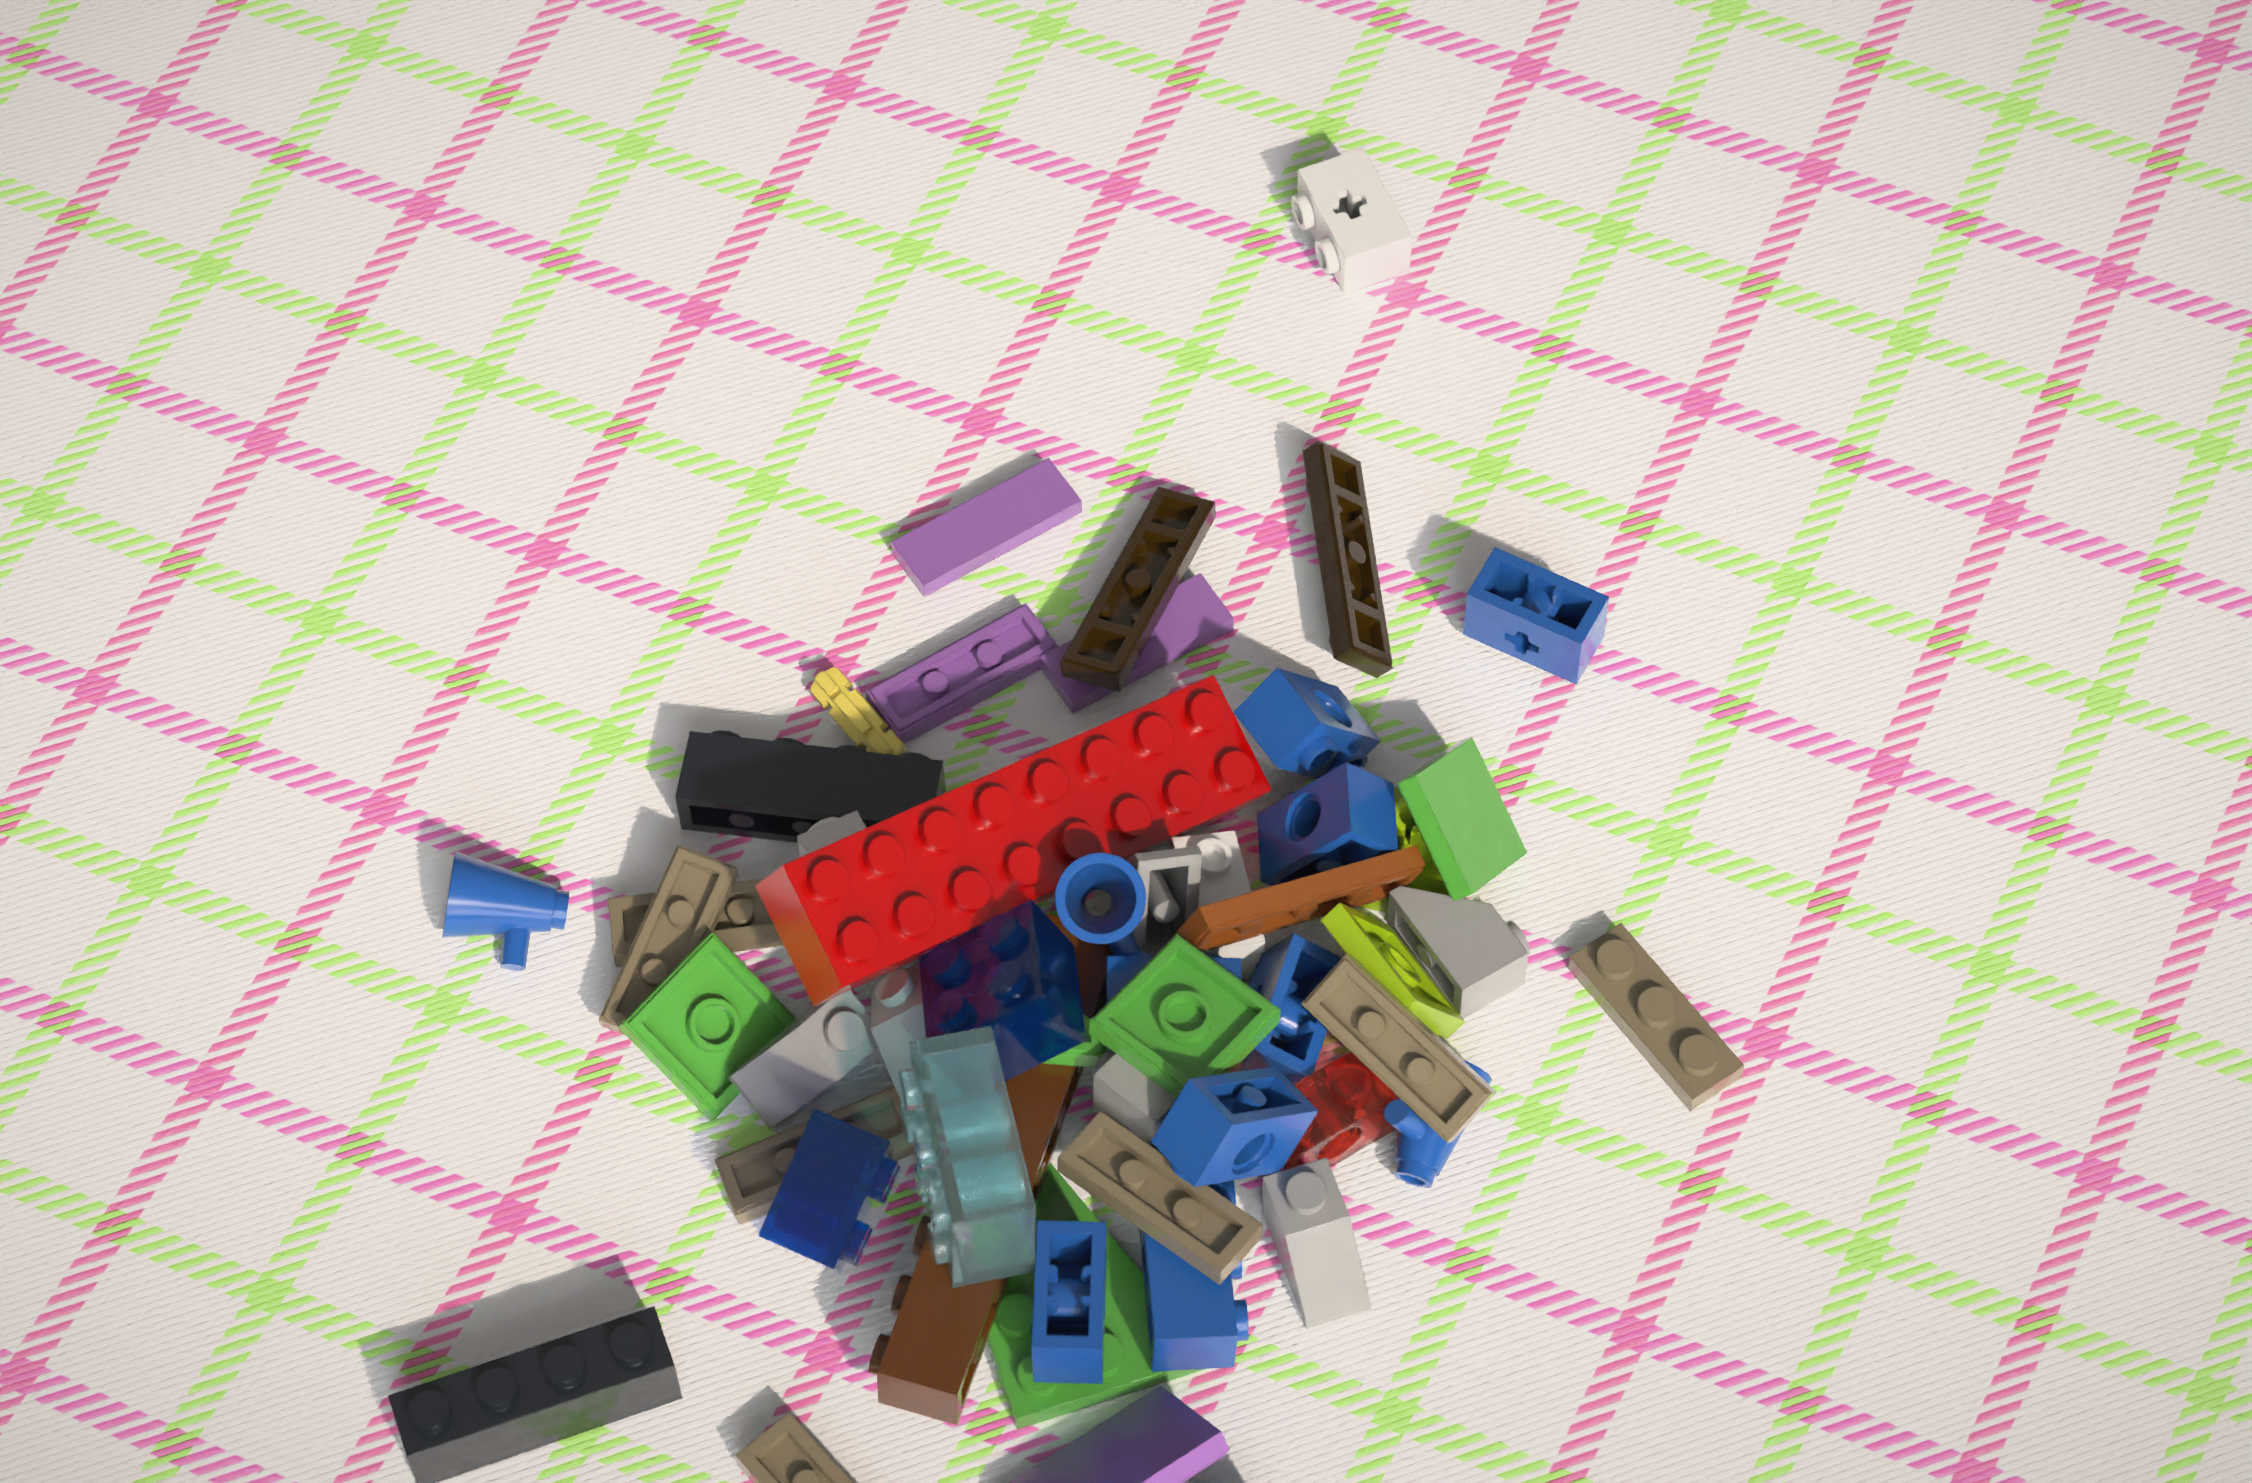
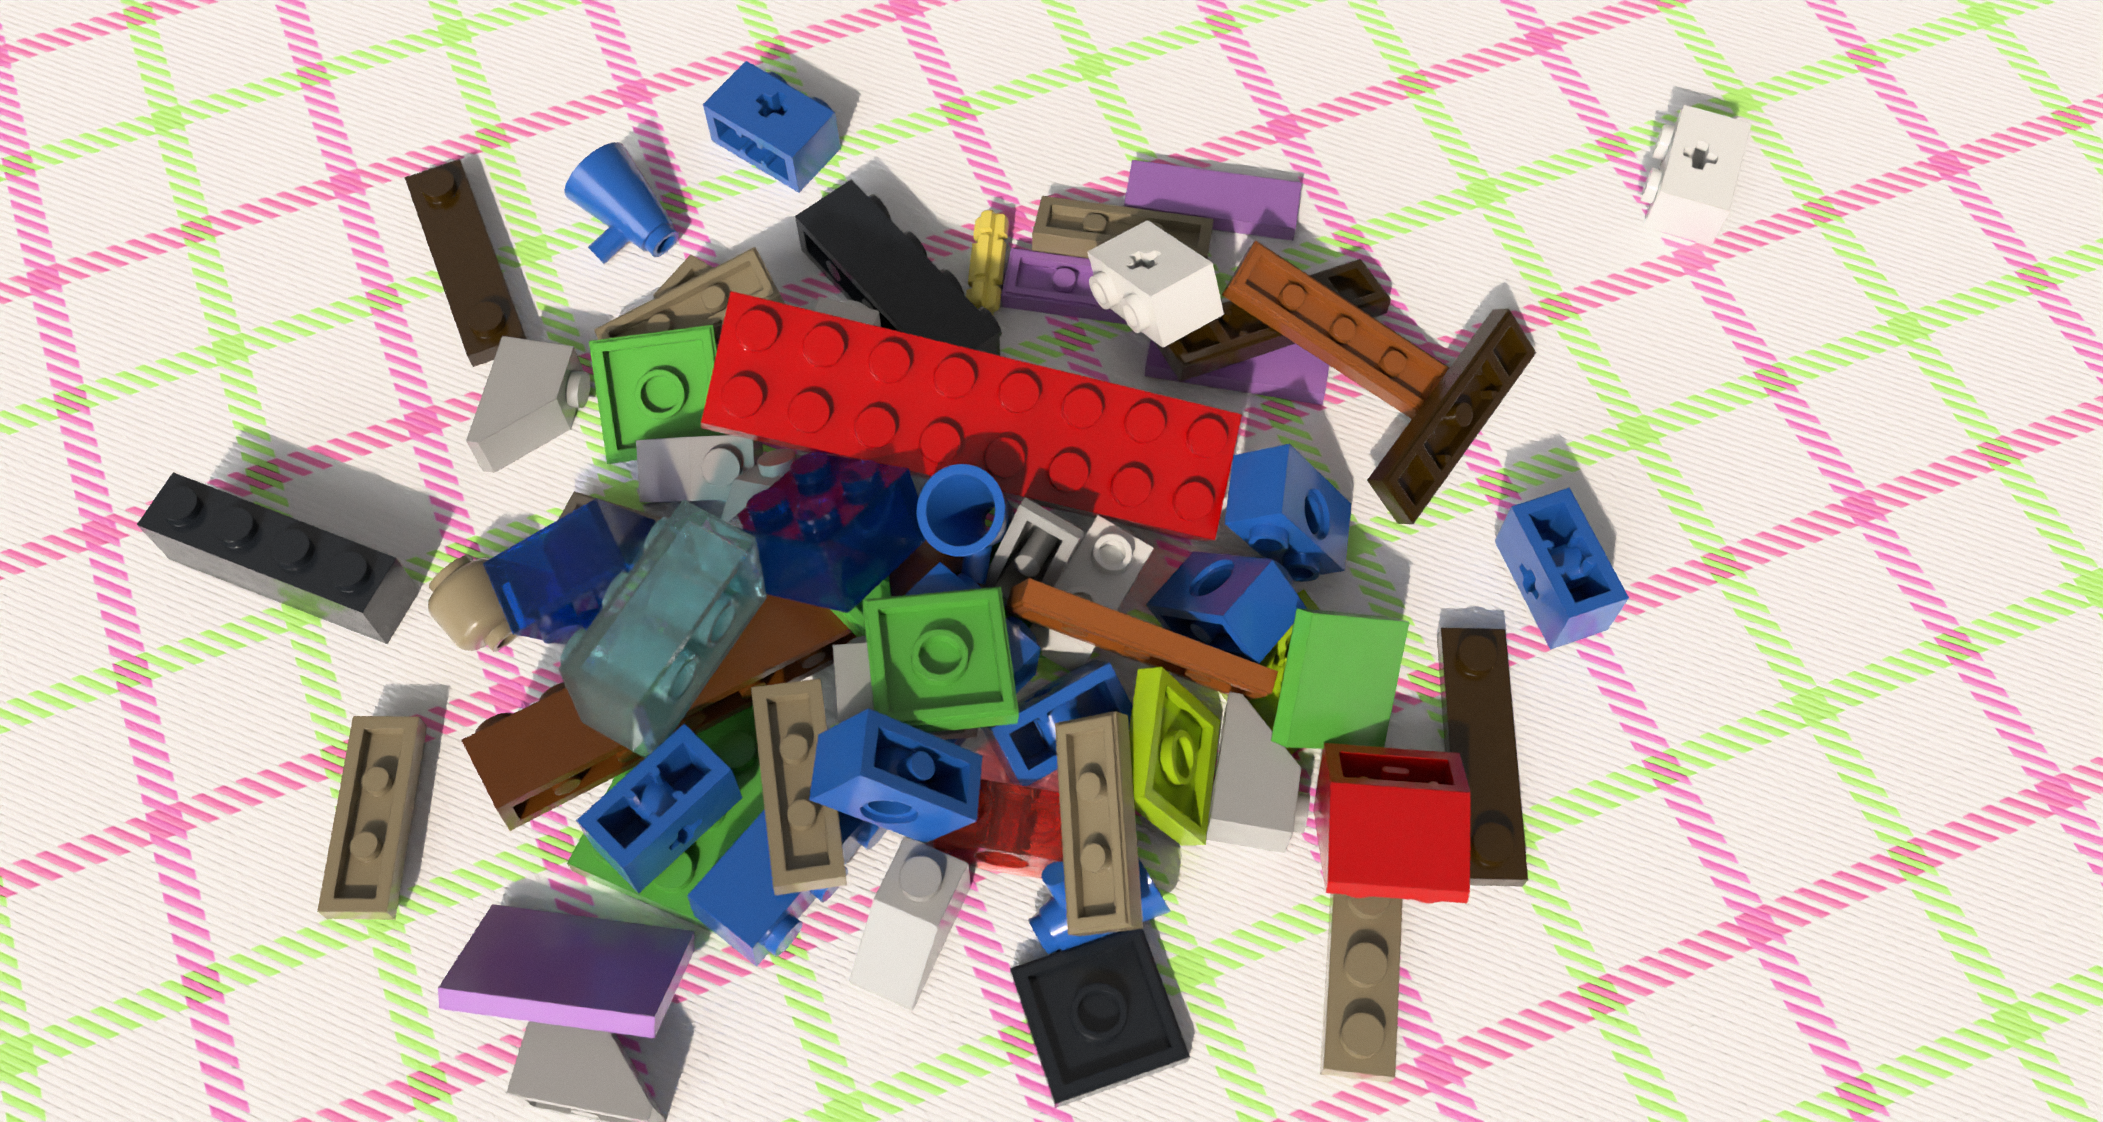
camera: 40 degrees right, 5 degrees up
none -> dark brown plate [404,159,527,367]
none -> dark tan head [428,555,528,652]
none -> light grey slope [466,336,590,473]
none -> blue brick [703,61,841,193]
none -> black tile [1010,929,1190,1109]
none -> dark tan plate [1032,196,1214,259]
none -> white brick [1087,220,1224,348]
none -> dark orange tile [1221,240,1450,419]
none -> red slope [1313,743,1471,904]
none -> dark brown plate [1437,628,1528,887]

